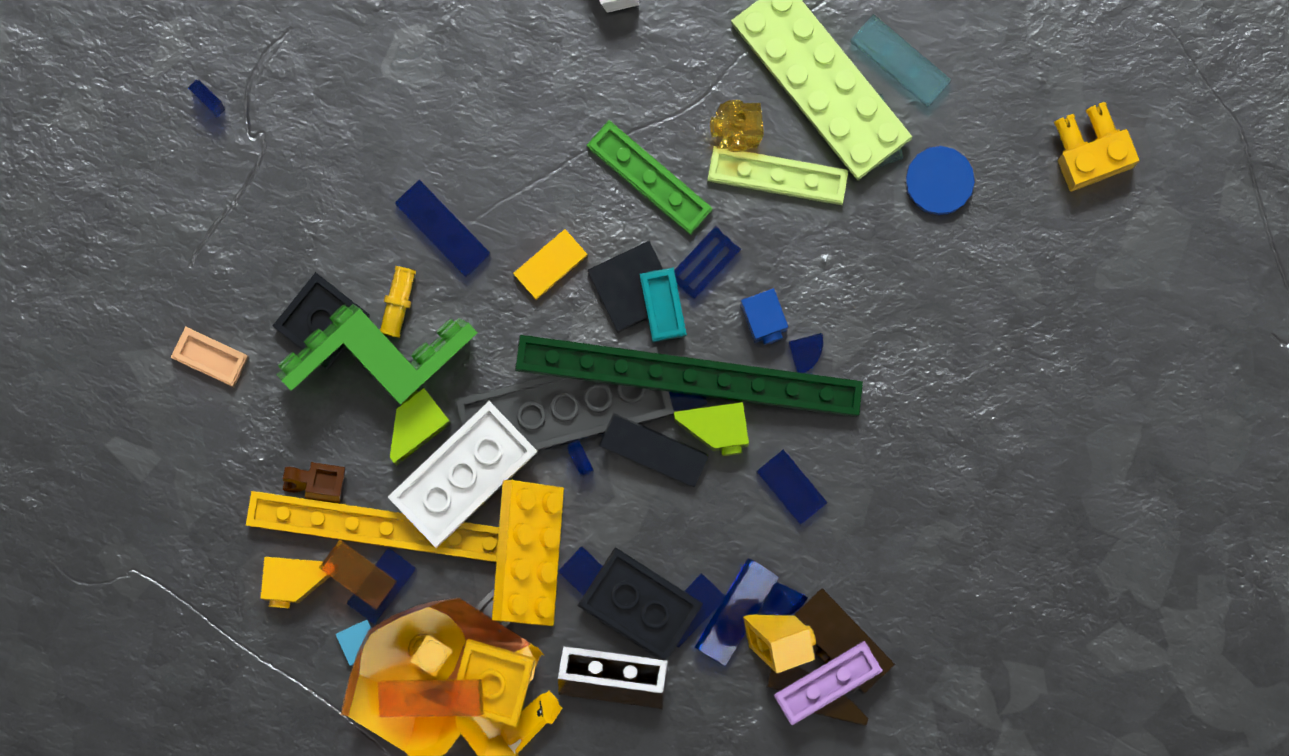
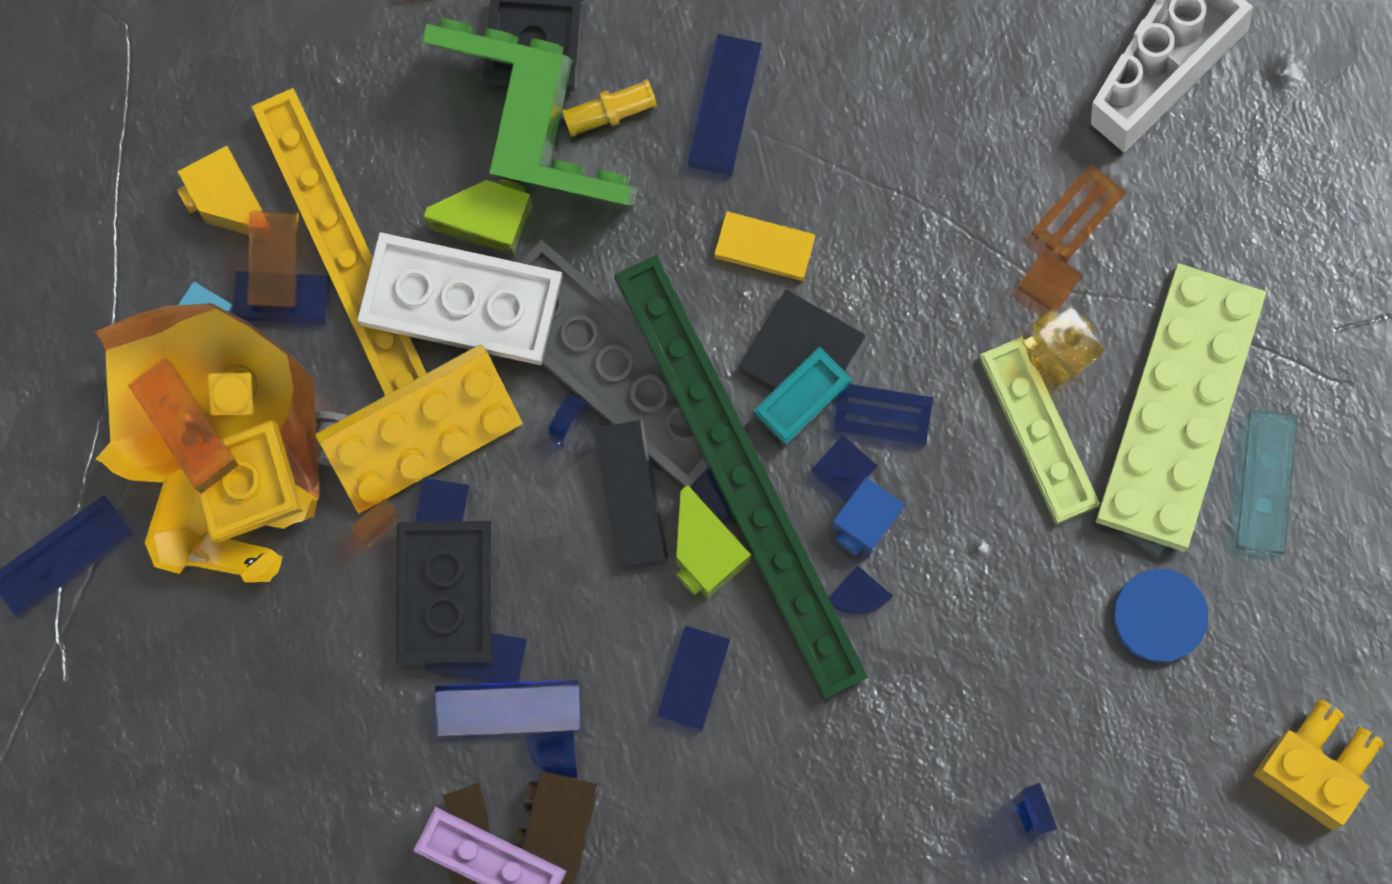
camera: 55 degrees right, 5 degrees down
reddish brown plate [283,462,345,504] -> none
dark brown brick [558,646,668,709] -> none
bright green tile [587,120,713,235] -> none
yellow slope [743,614,816,673] -> none
none -> clear orange tile [351,499,402,549]
none -> clear blue plate [811,435,878,503]
none -> clear blue tile [1013,783,1057,842]
none -> clear orange tile [1018,249,1083,315]
none -> clear orange tile [1031,164,1126,264]

